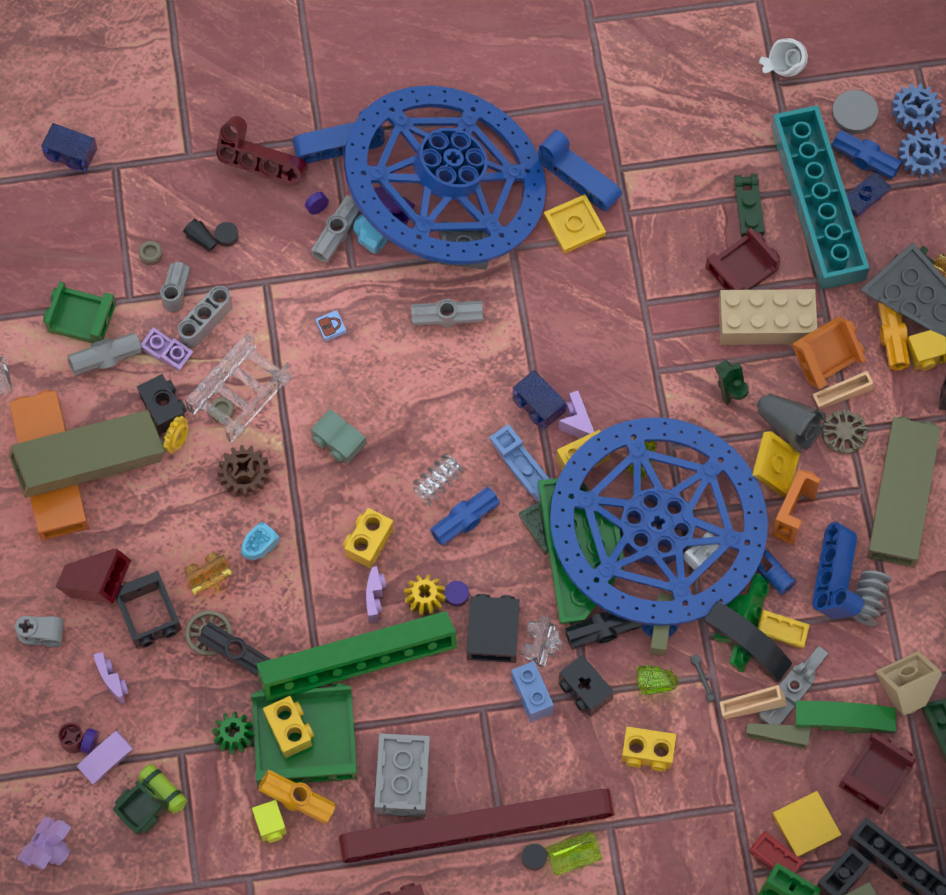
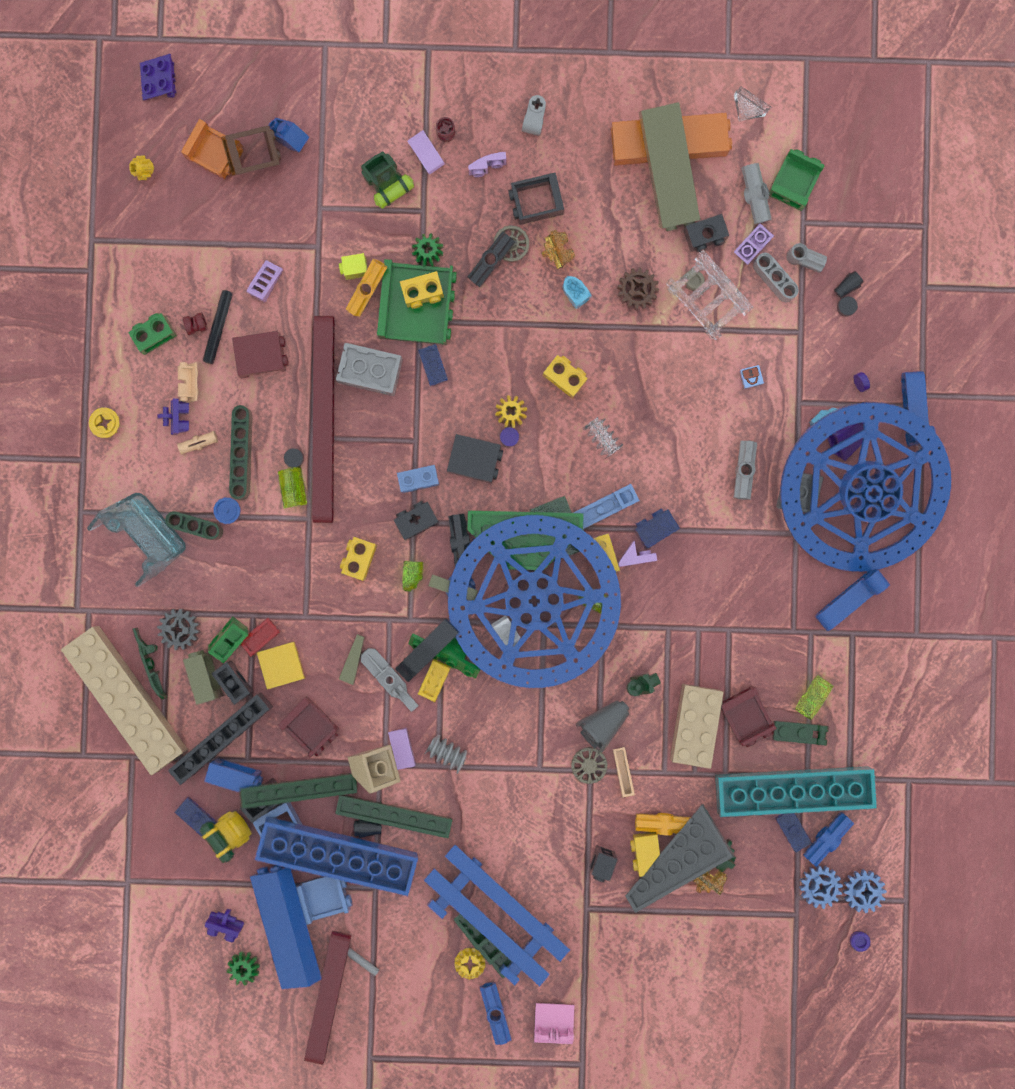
camera: 100 degrees right, 20 degrees up
lavender plant [17,817,71,870] -> none
clear blue brick [41,123,98,171] -> none
dark red slope [56,549,131,604] -> none
dark purple tile [80,728,99,754] -> none
dark tan tile [138,241,163,265] -> none
yellow gear [163,416,189,454] -> none
dark red beam [216,116,308,185] -> none
green brick [256,611,457,701] -> none
light grey piece [310,196,360,262] -> none
sand green brick [311,409,367,464] -> none
lavender slope [366,566,386,624] -> none
blue piece [430,487,500,546] -> none
clear hips [521,616,565,667] -> none
yellow tile [544,194,606,254] -> none
dark grey hinge [691,655,716,703] -> none
light nougat piece [720,685,787,719] -> none
yellow tile [752,431,800,497] -> none
blue hinge [757,549,797,596] -> none
white hat [759,38,808,77] -> none
orange panel [771,470,821,545] -> none
orange panel [792,316,866,389] -> none
green slope [795,700,896,733] -> none
blue beam [812,522,864,619] -> none
light grey tile [832,90,878,134] -> none
olive brick [866,417,941,568] -> none
none -> lavender slope [388,727,416,770]
none -> clear blue plate [418,344,448,387]
none -> clear neon green slope [795,675,834,720]

